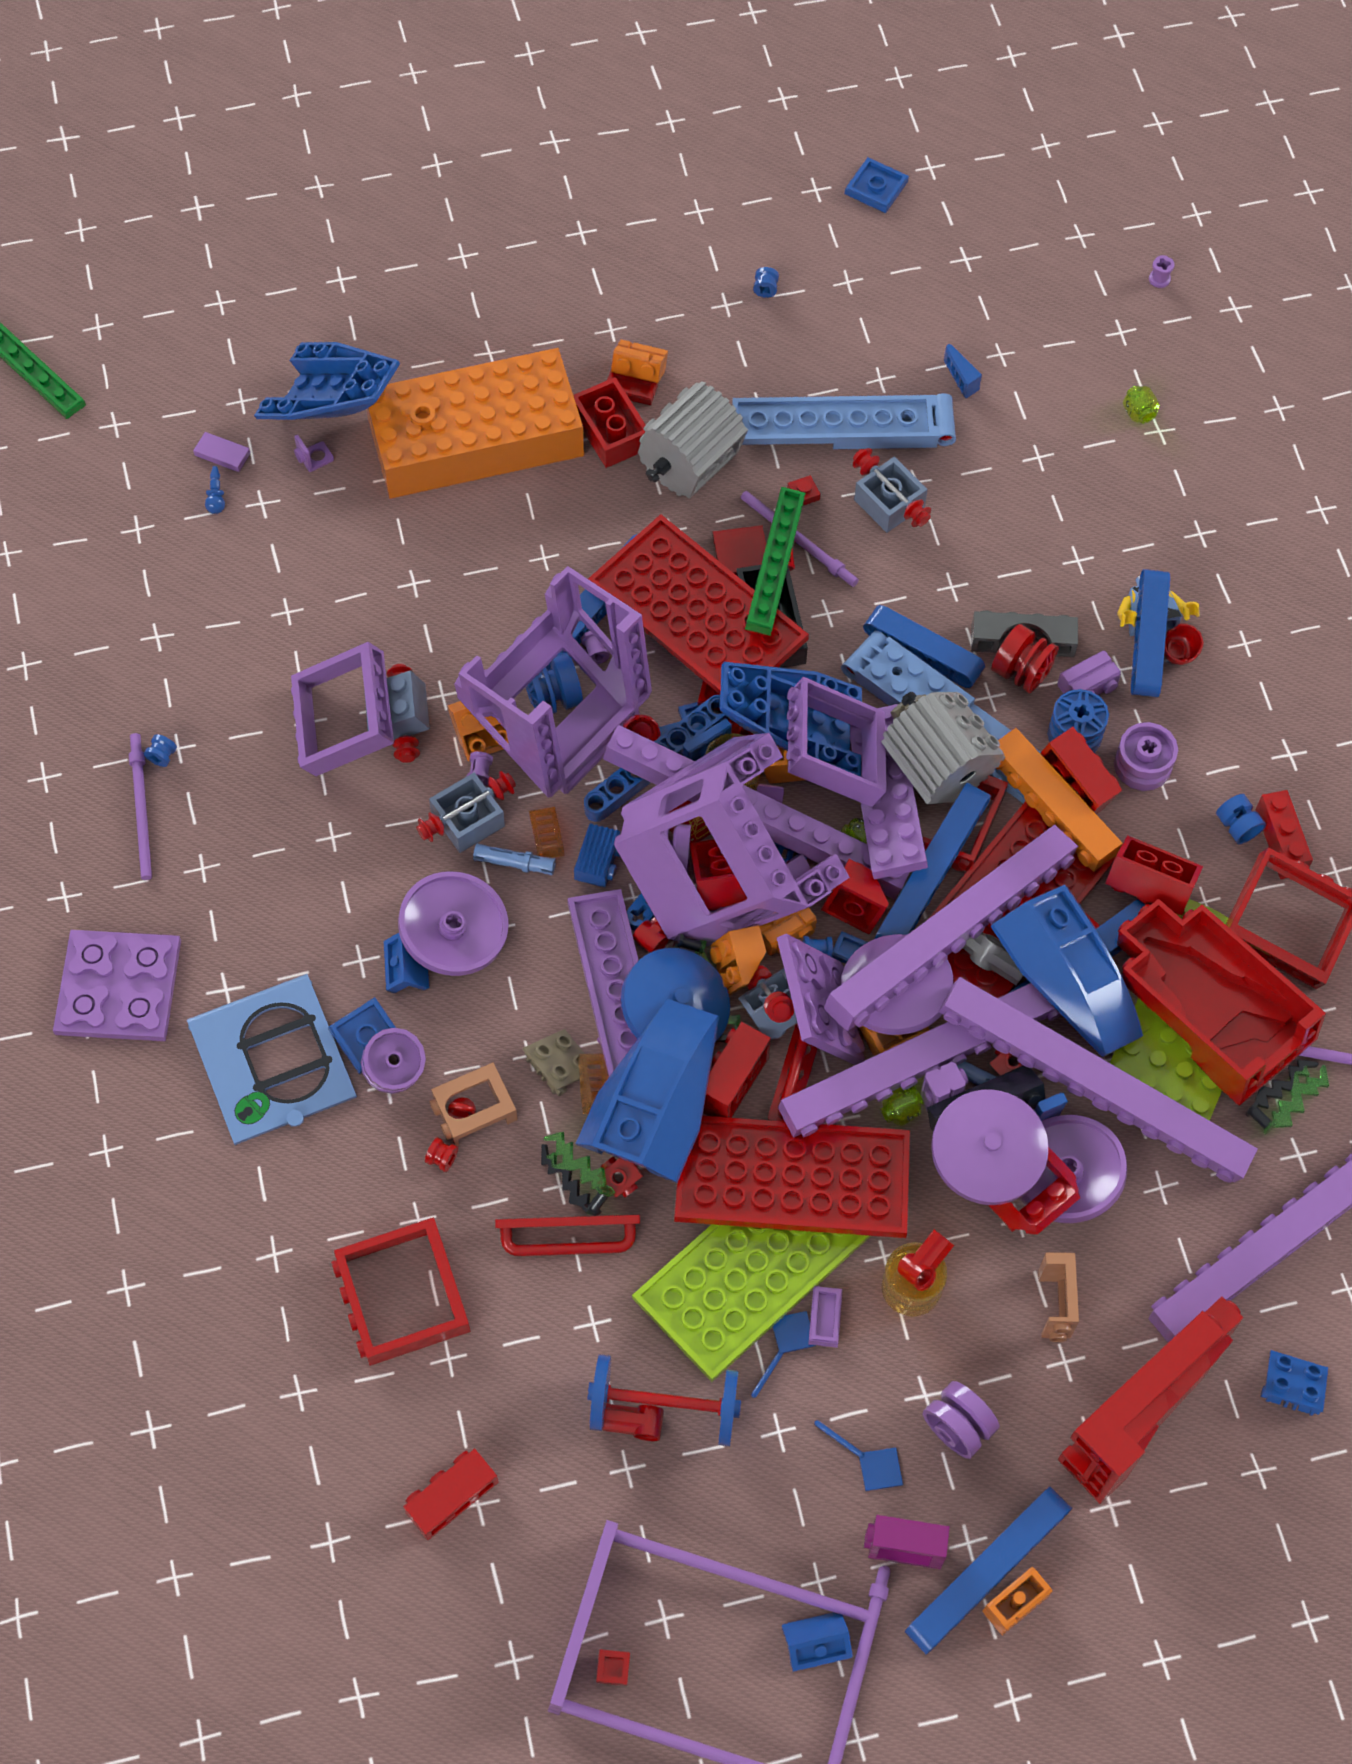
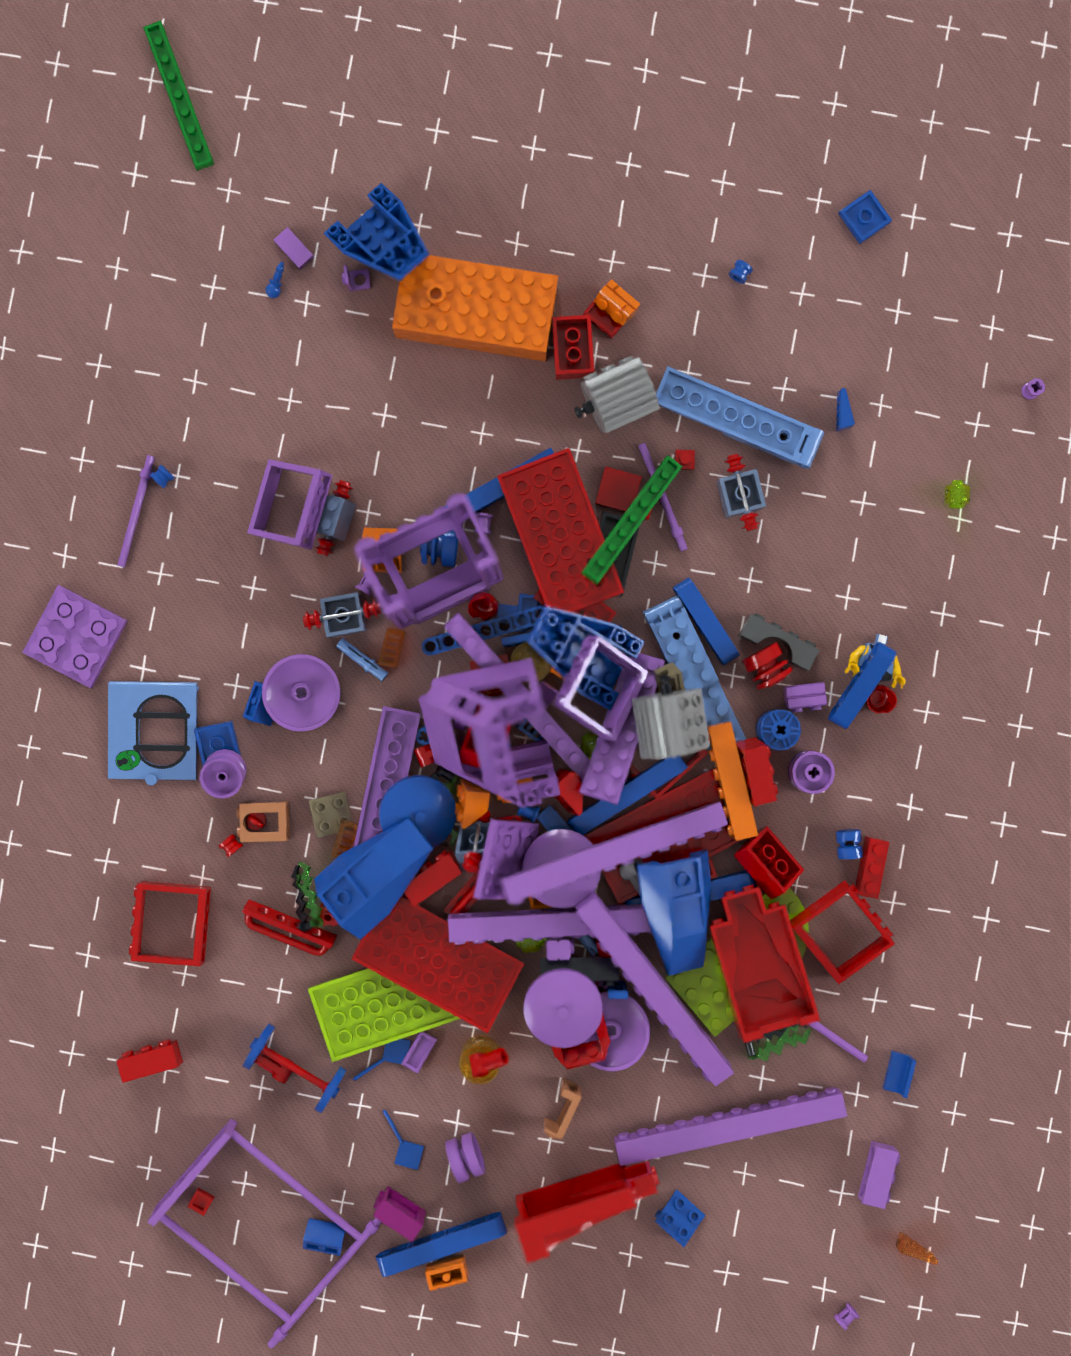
camera: 25 degrees right, 25 degrees up
blue brick [574,823,621,888] -> none

